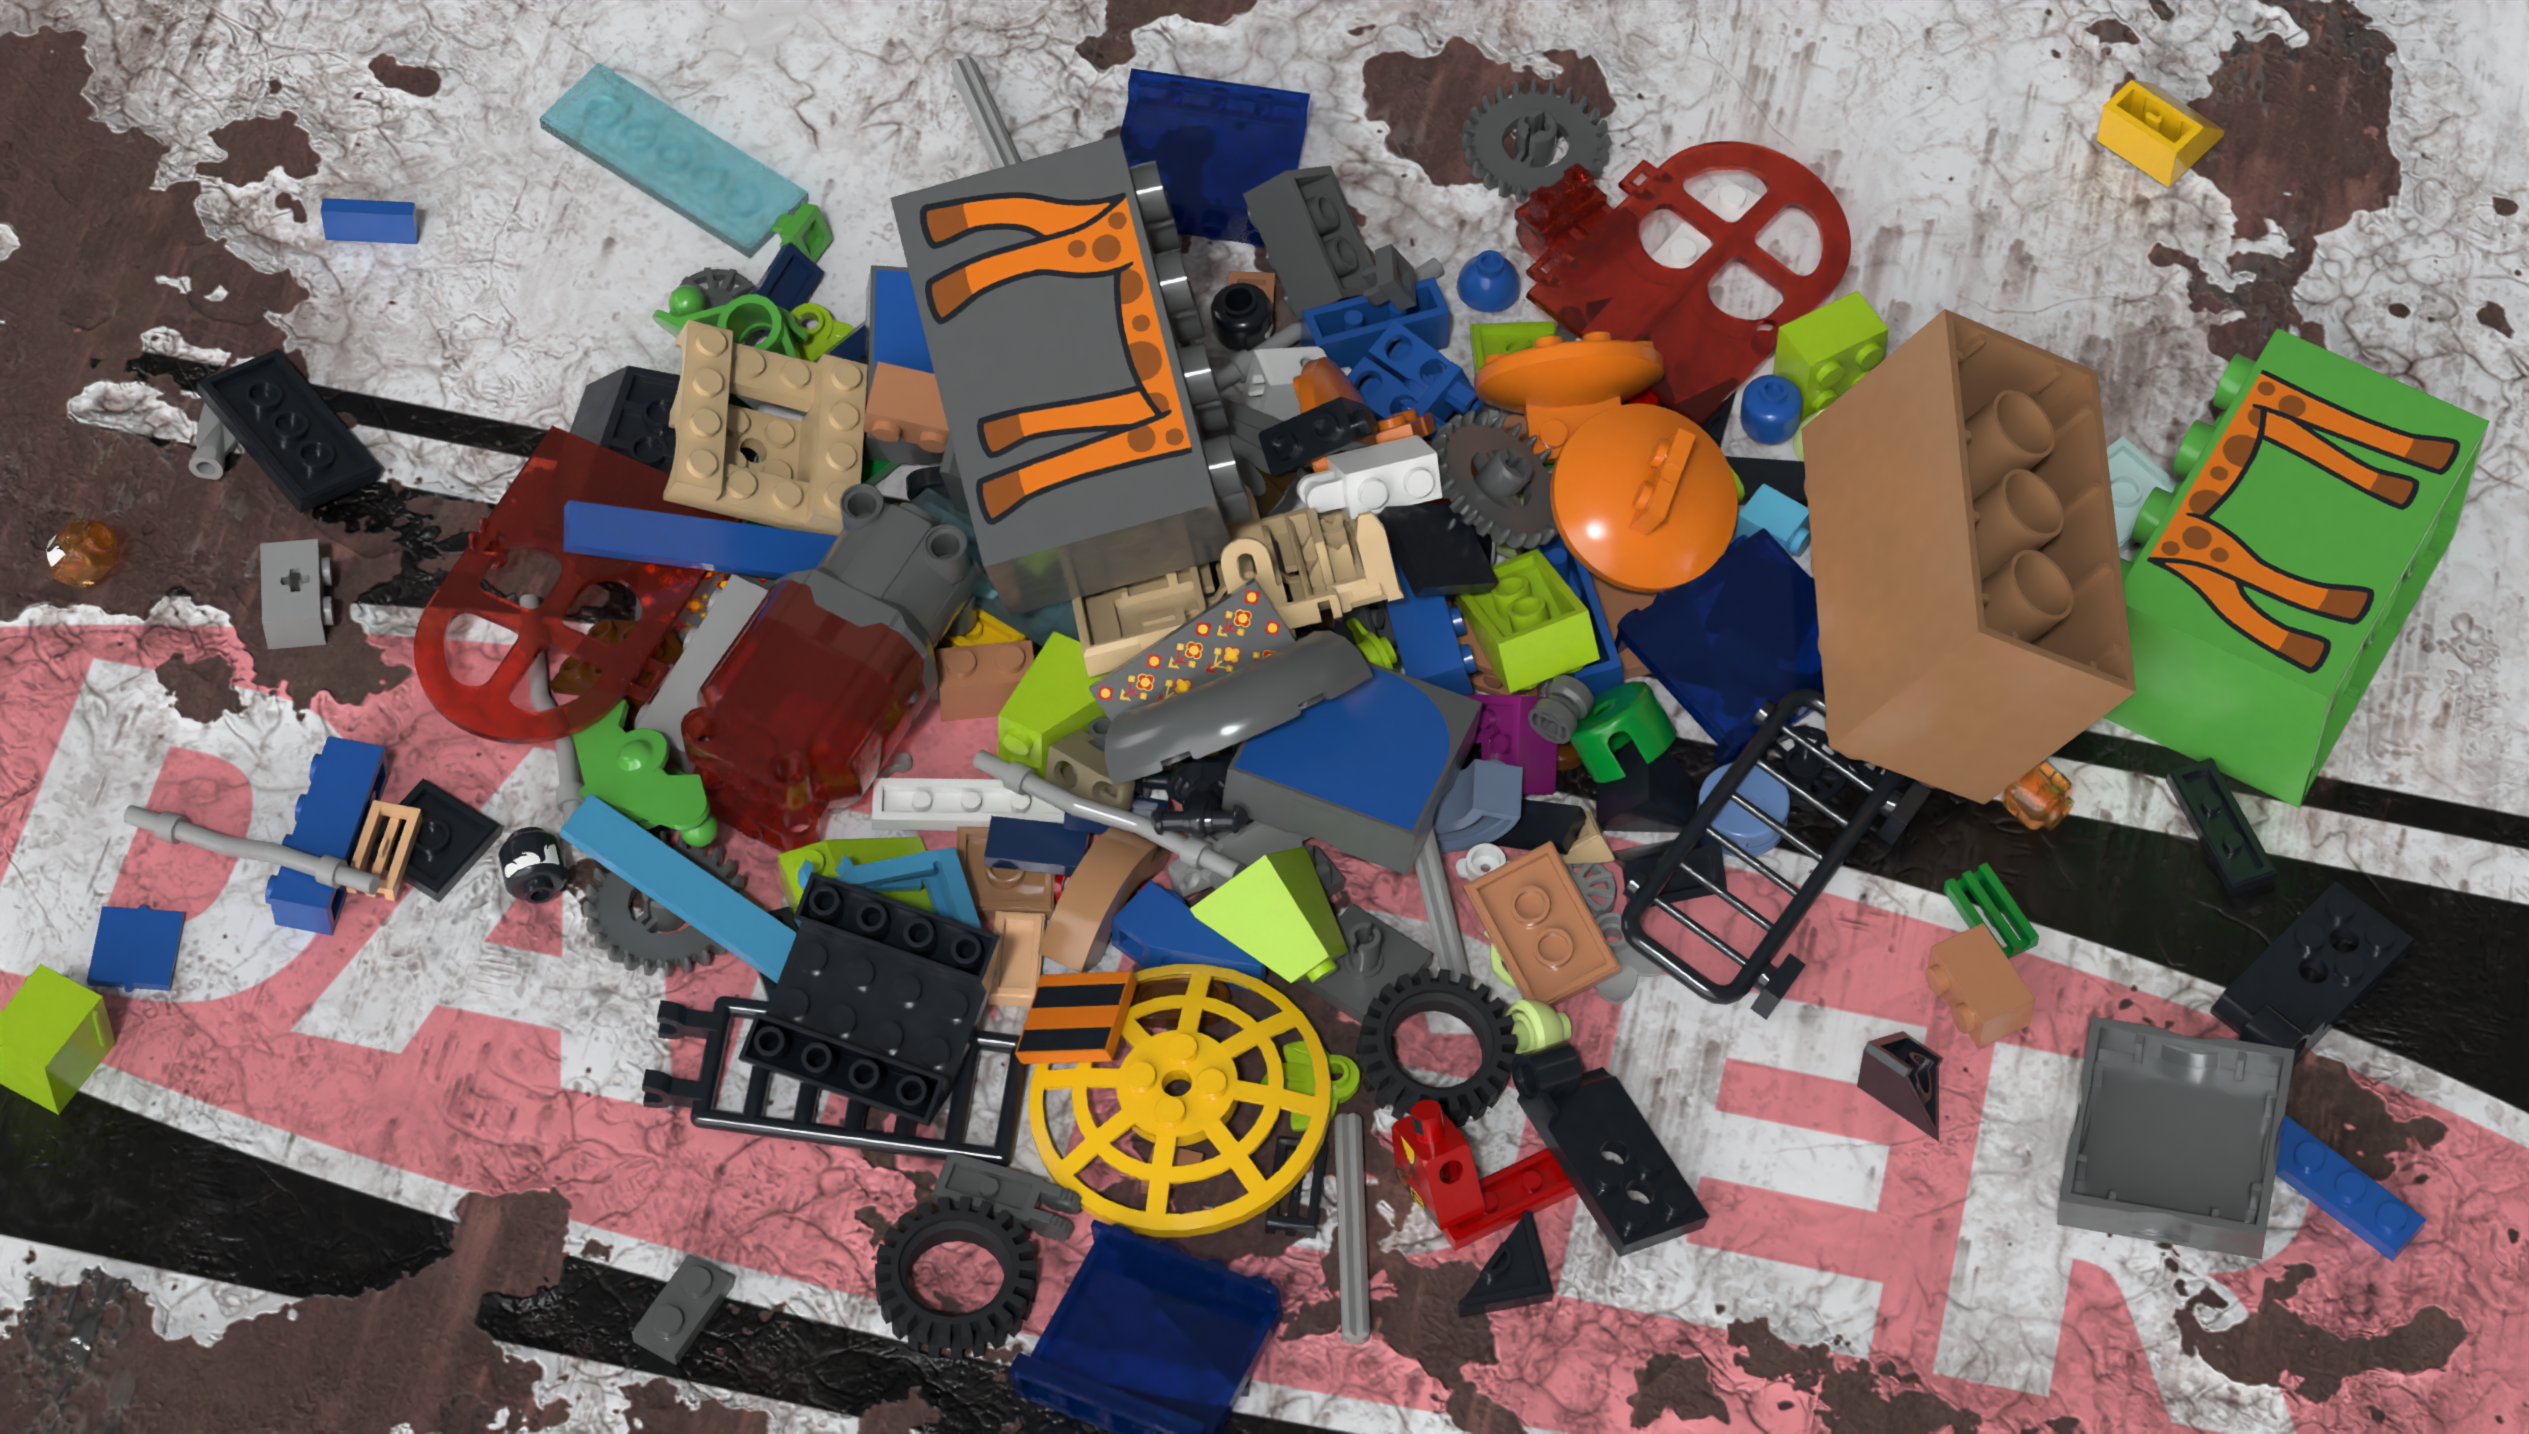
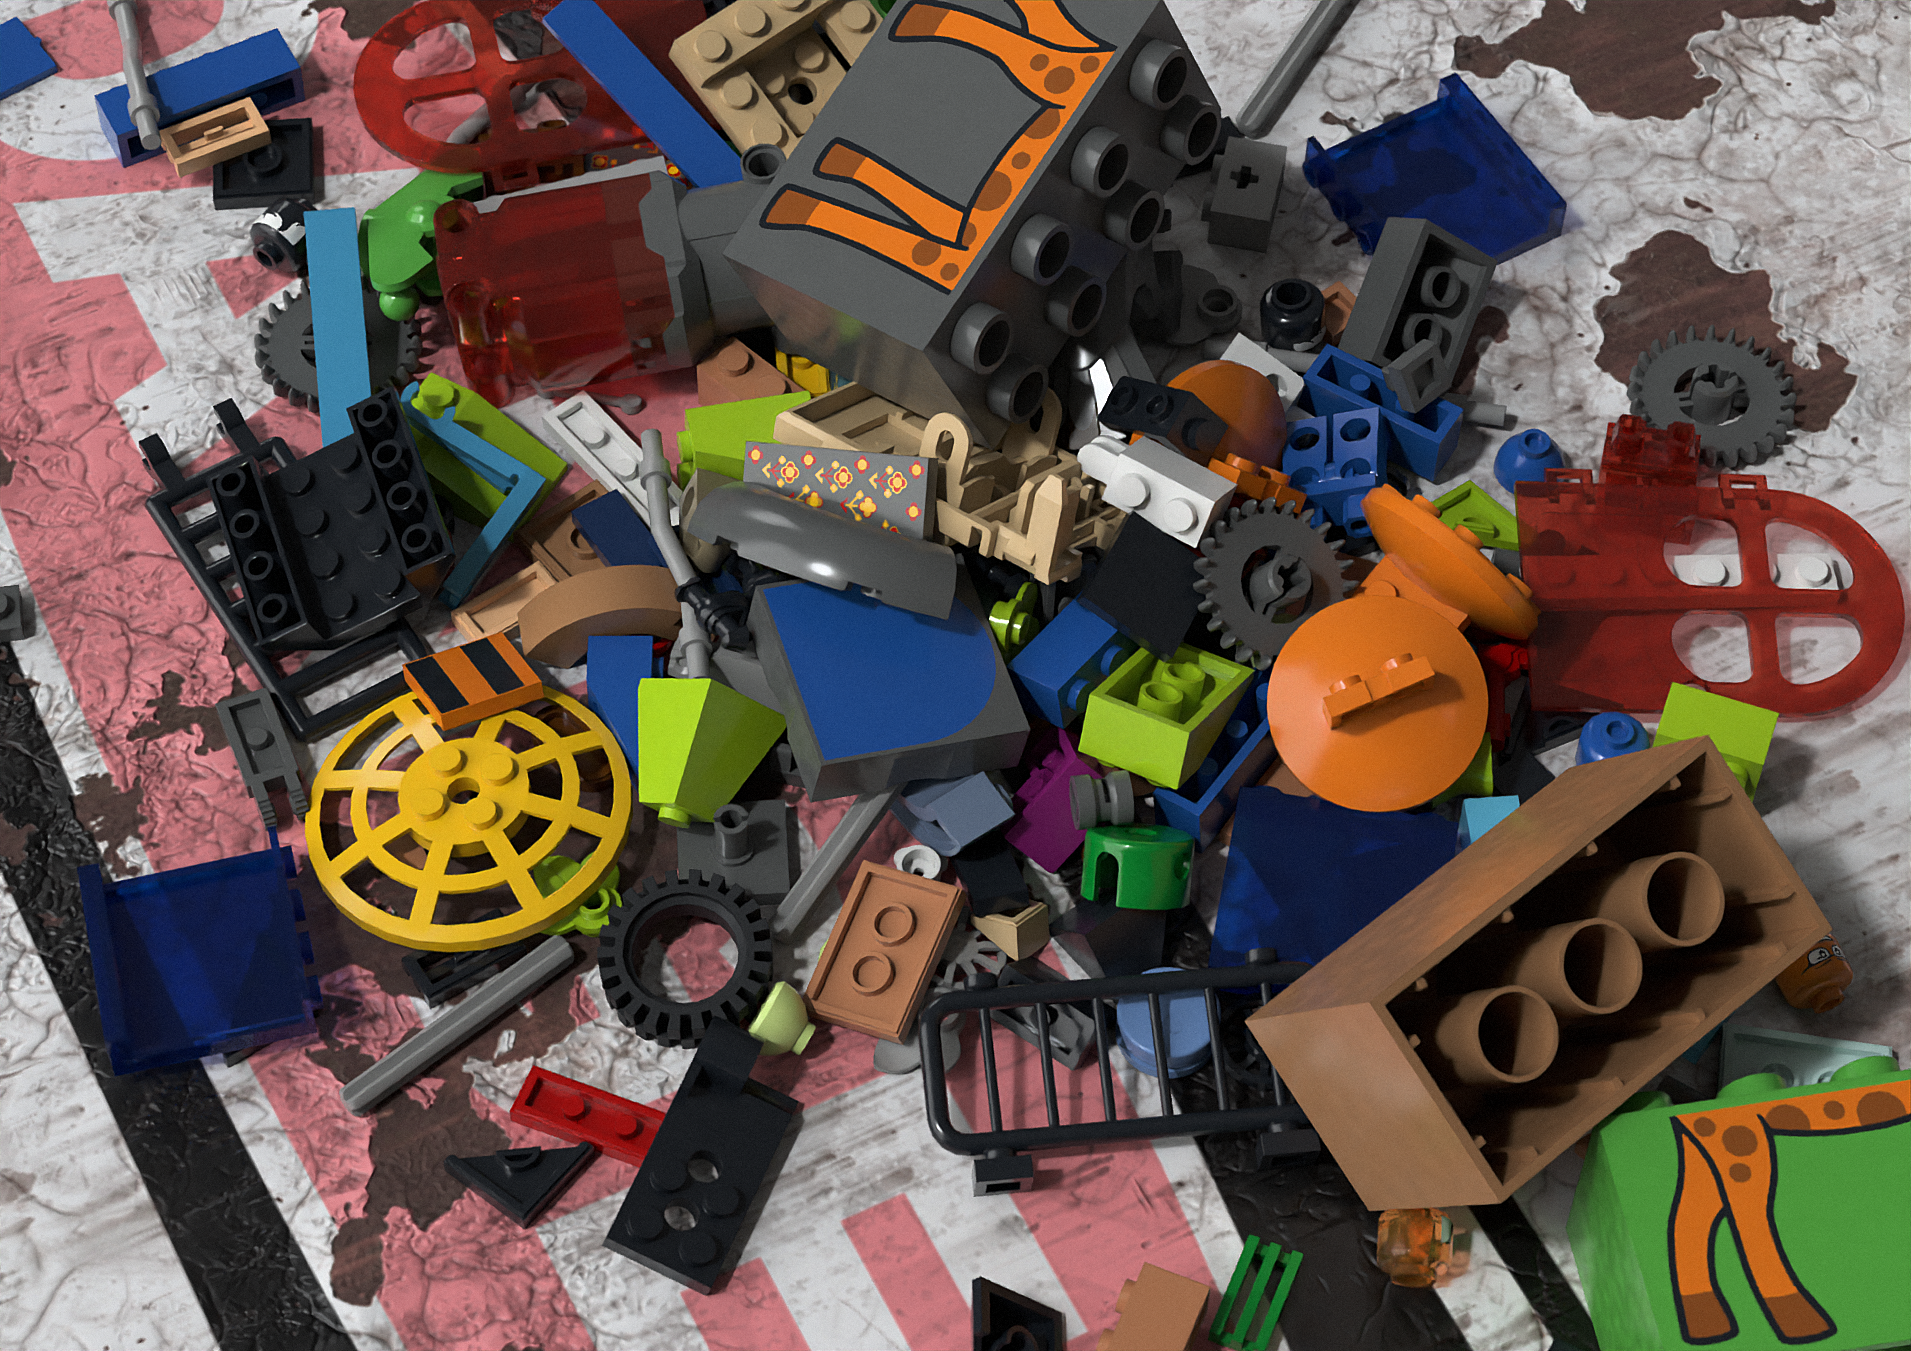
camera: 50 degrees right, 0 degrees up
black tyre [875,1197,1036,1360] -> none
red torso [1391,1100,1486,1231] -> none

